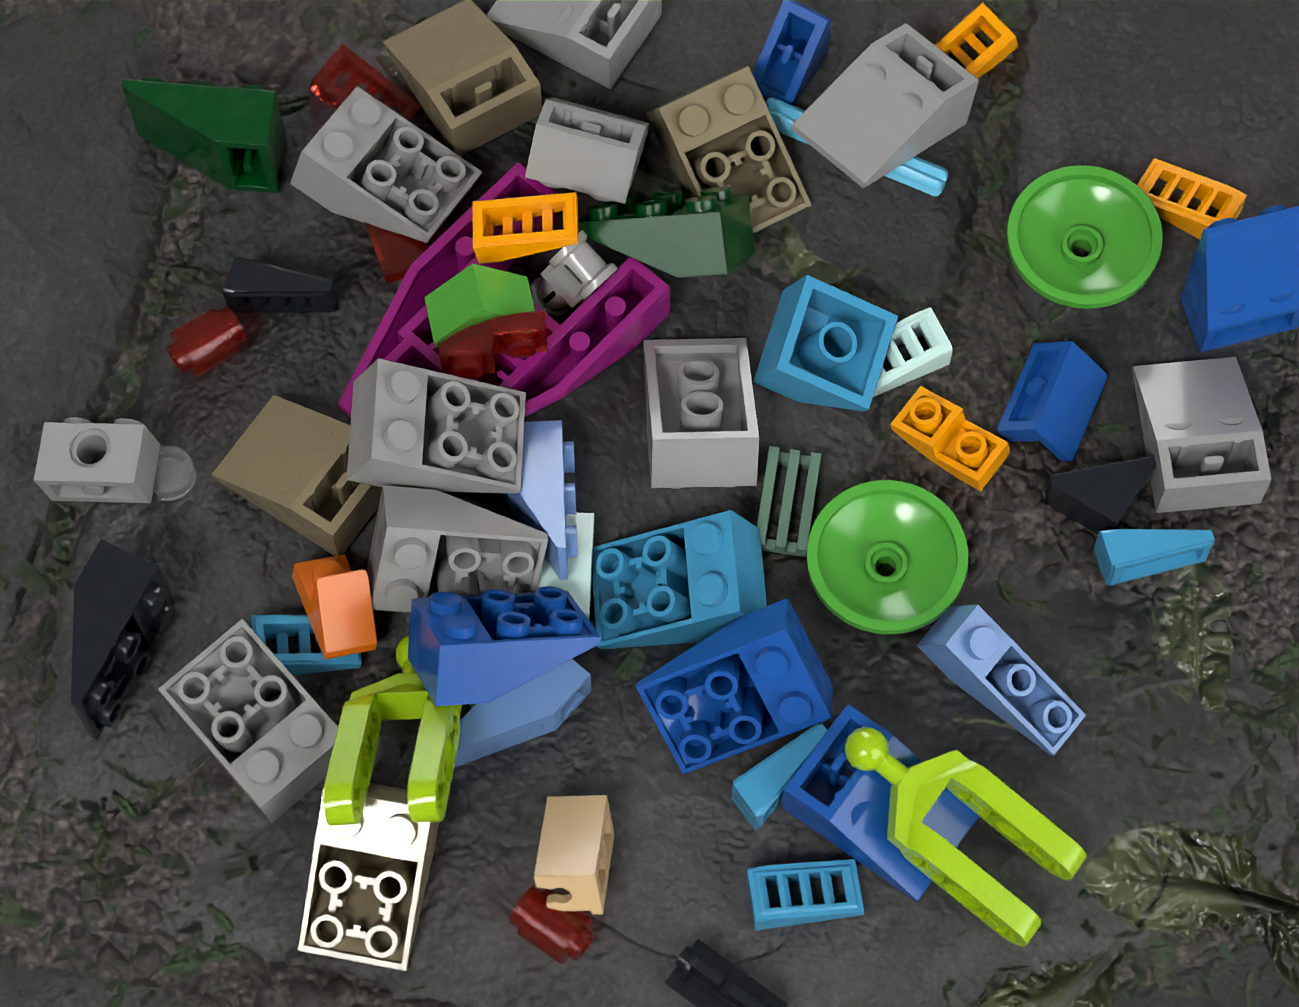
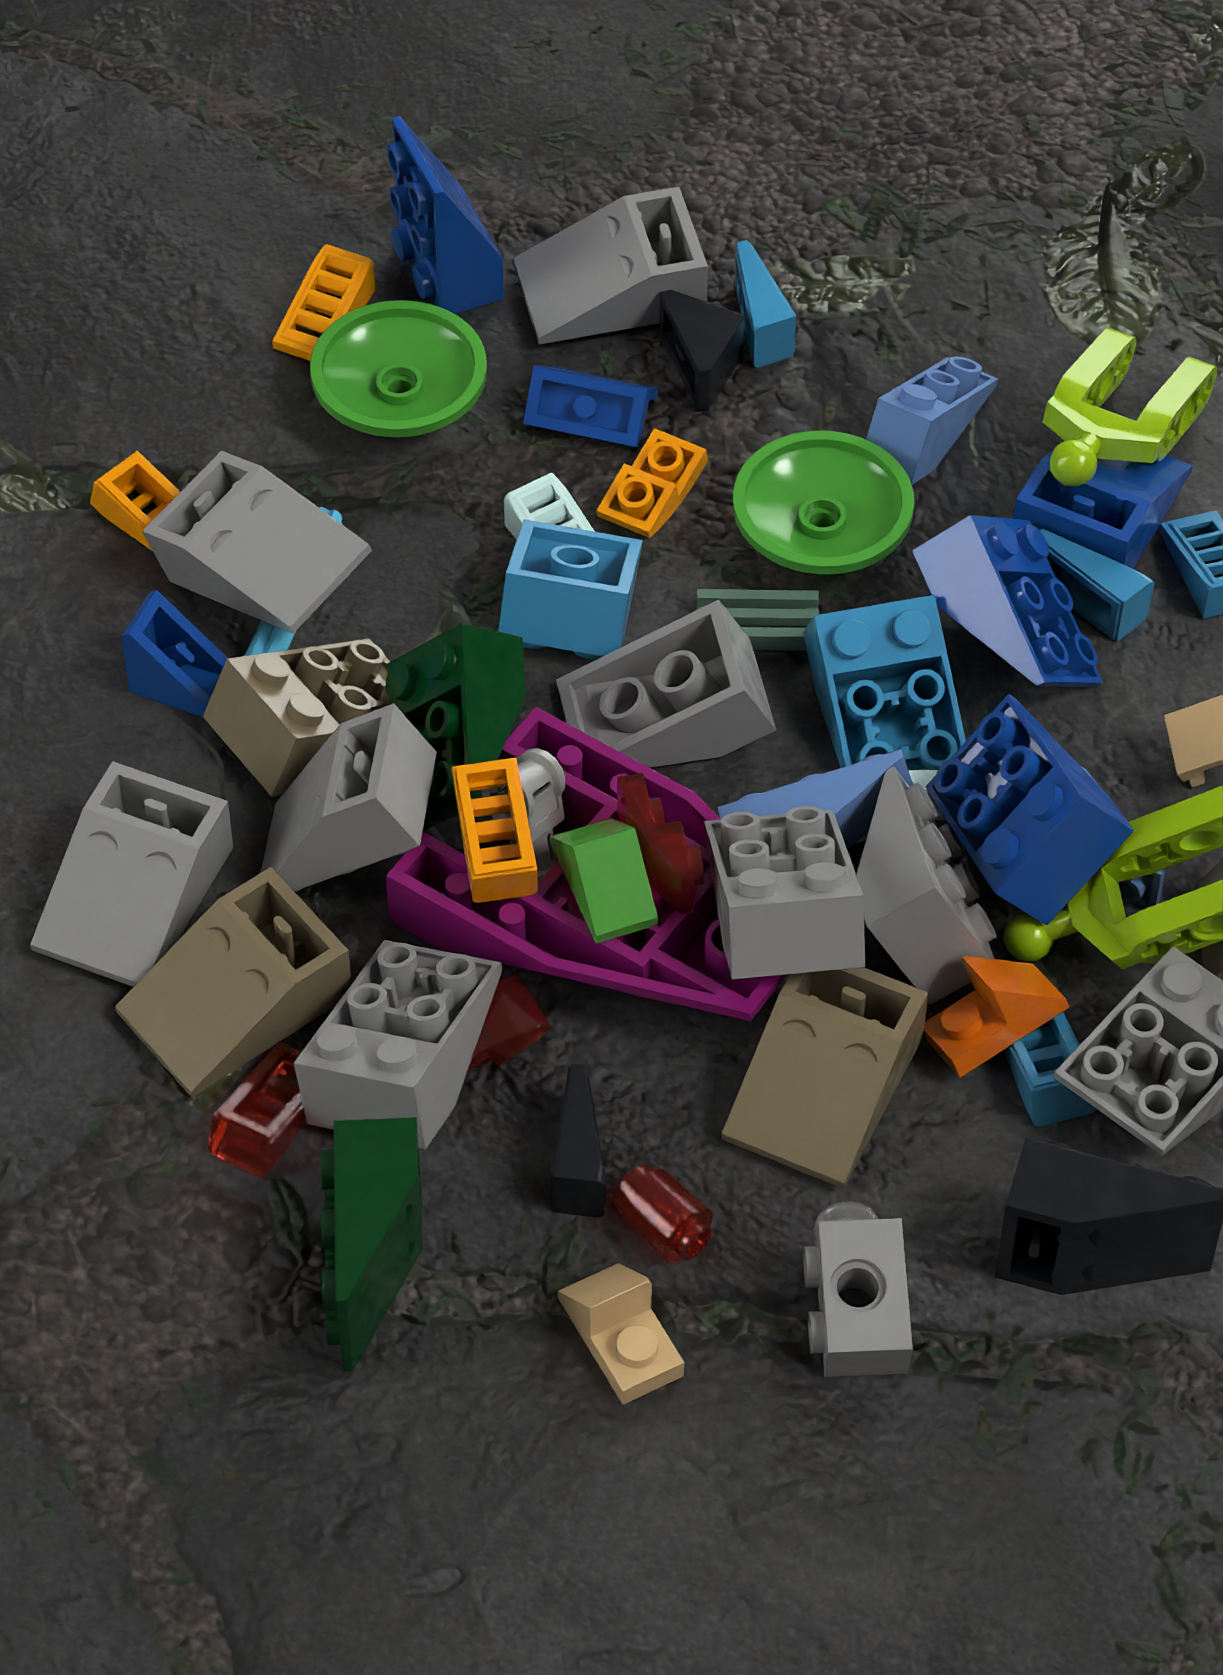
camera: 100 degrees left, 15 degrees down
none -> tan slope [558,1263,684,1405]

